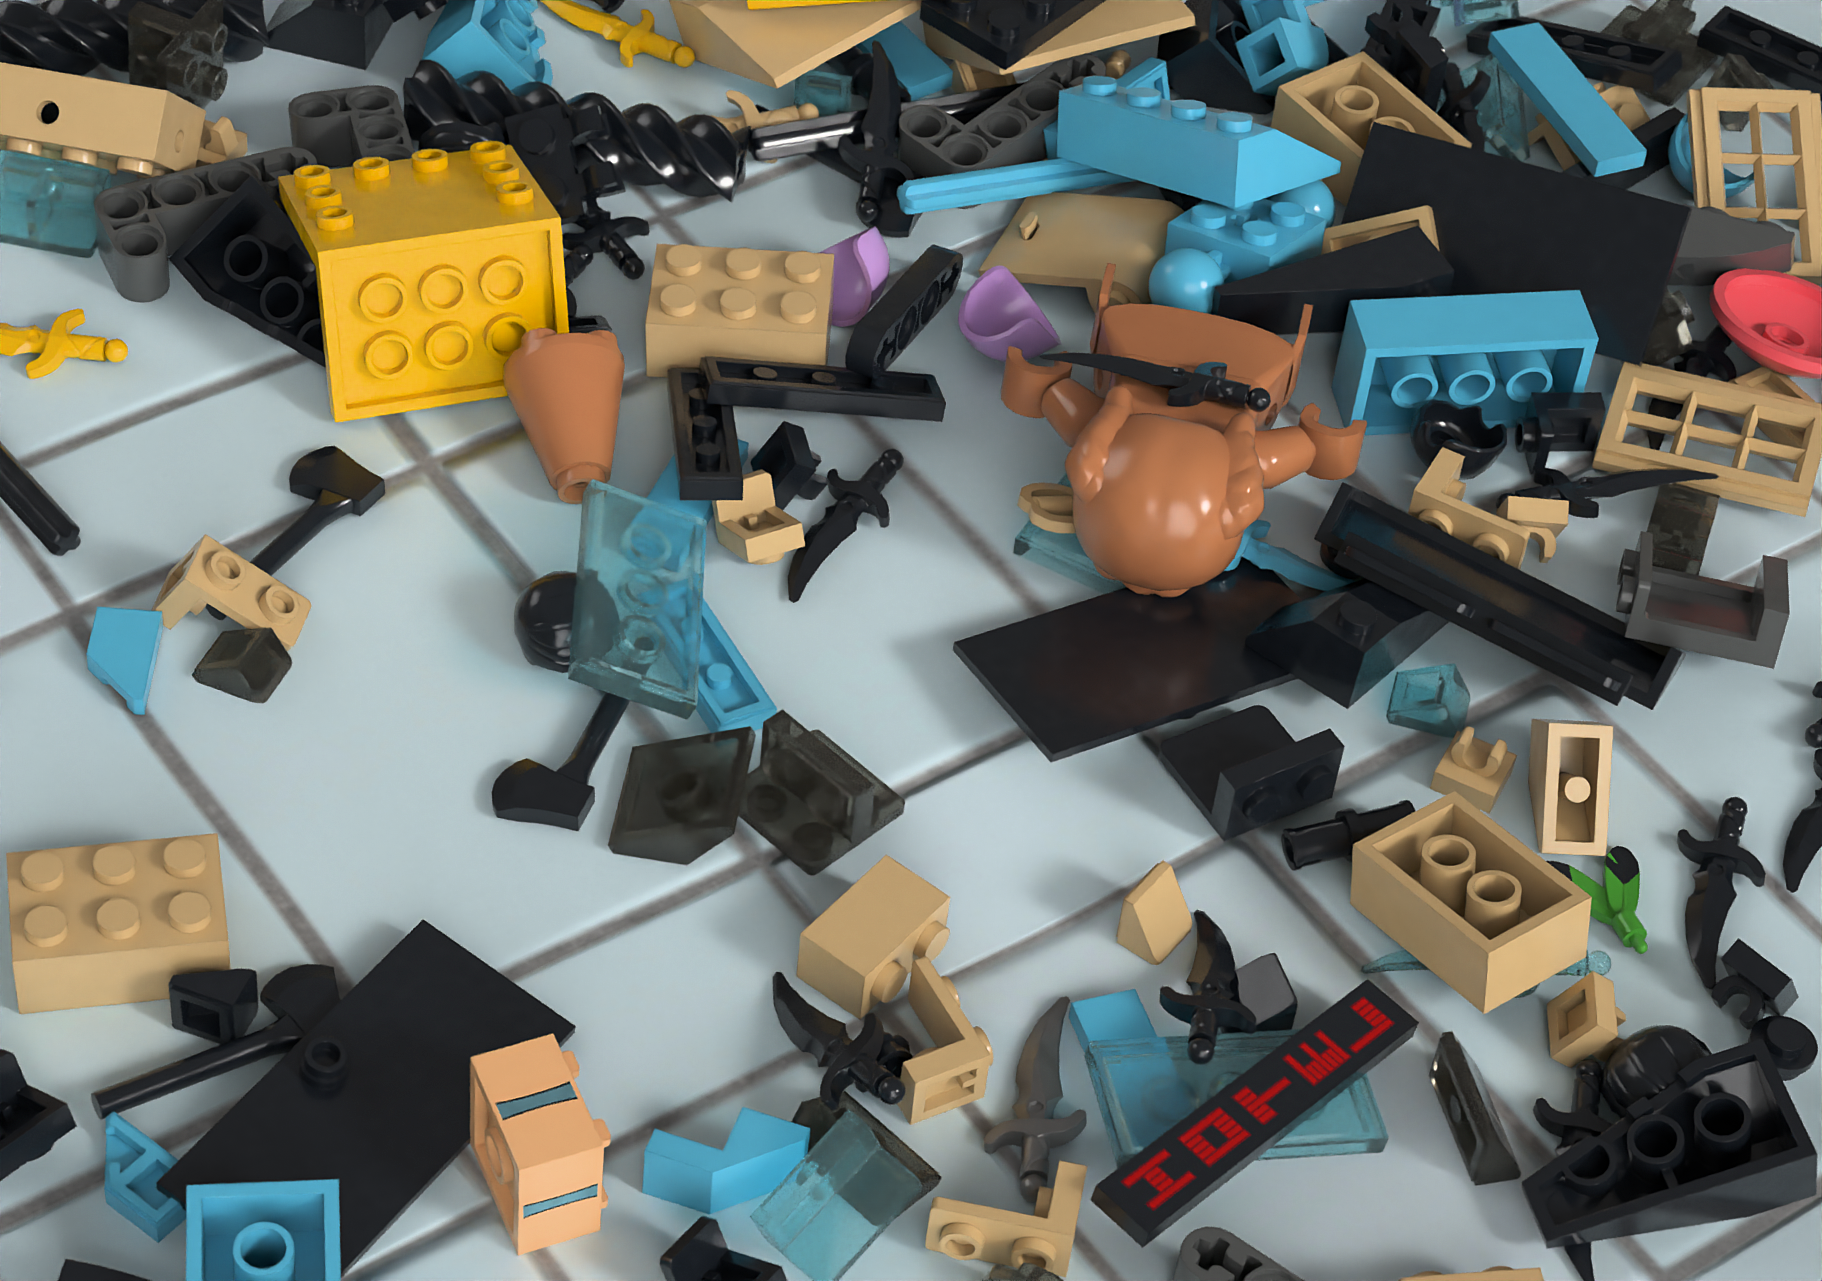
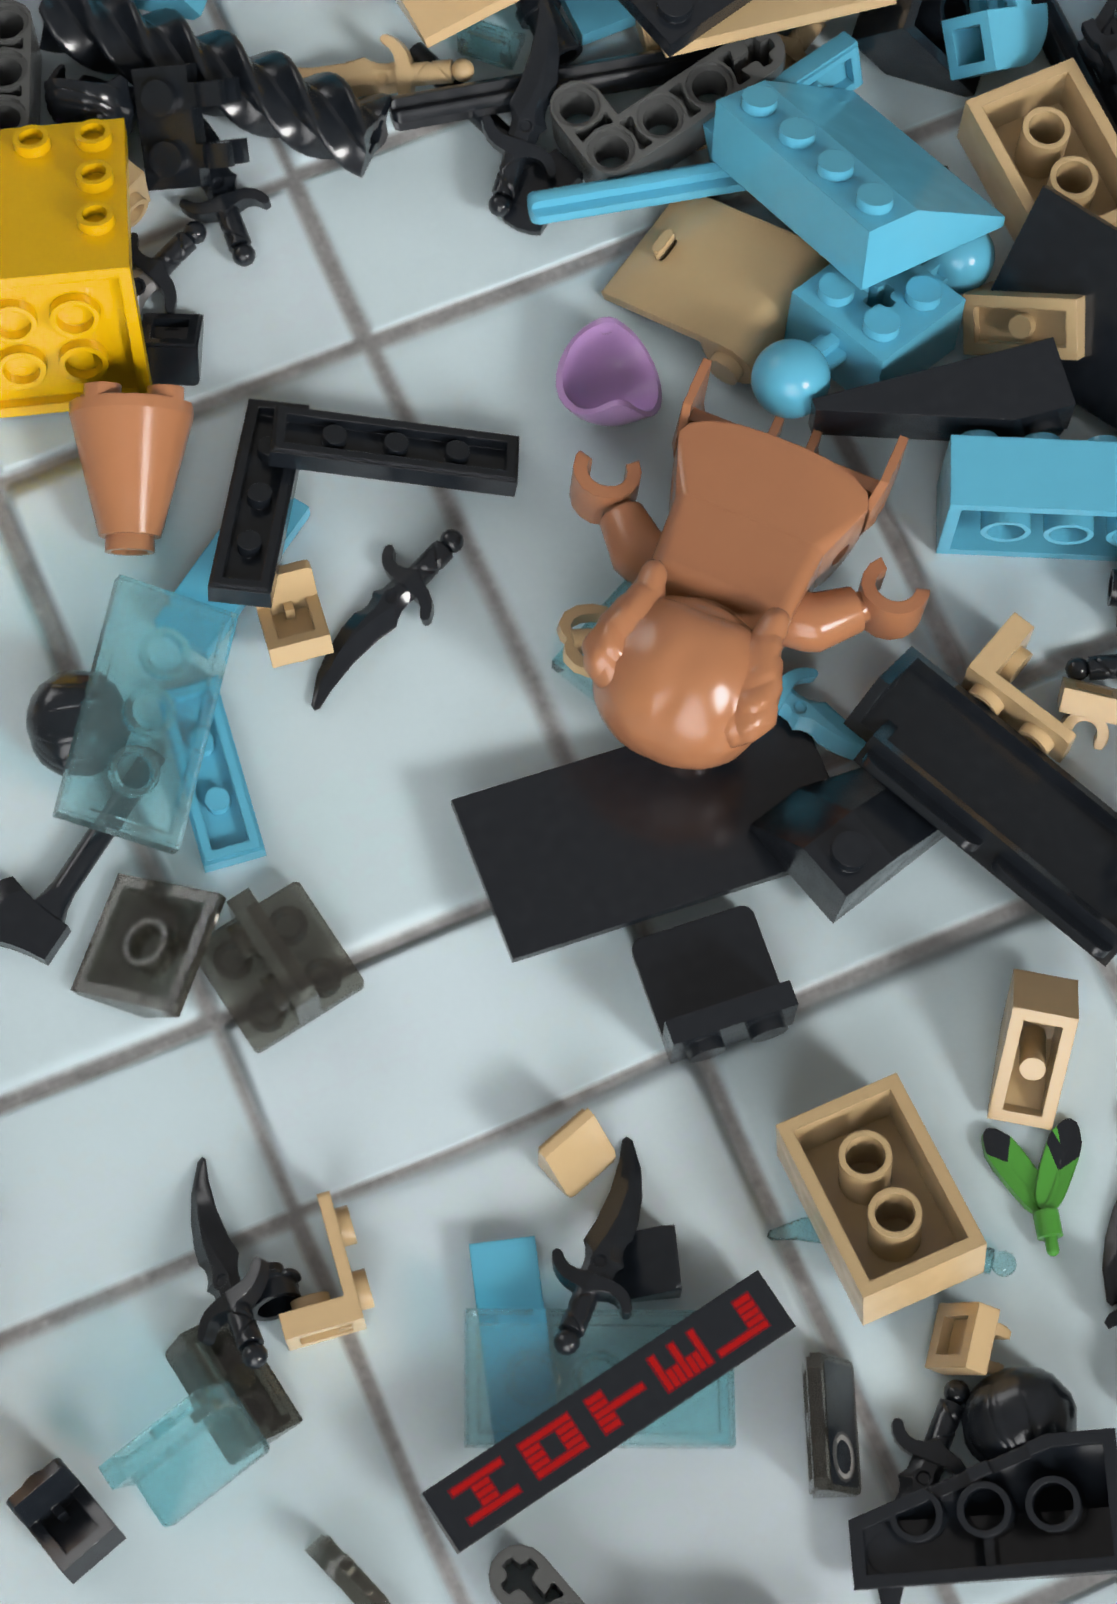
camera: 15 degrees right, 25 degrees up
medium azure slope [642,1107,810,1215] -> none
tan brick [645,244,834,378] -> none
black tile [750,421,828,510] -> none
tan brick [796,855,950,1019] -> none
lavender helmet [819,226,890,327] -> none
black beam [845,244,963,379] -> none
tan bracket [925,1160,1087,1277] -> none
flat silver piece [984,996,1087,1203] -> none
black piece [1039,352,1271,412] -> none
black pin [1281,800,1415,871] -> none
clear light blue slope [1386,663,1470,738] -> none
black hair [1409,399,1507,480] -> none
tan tile [1430,726,1517,814] -> none

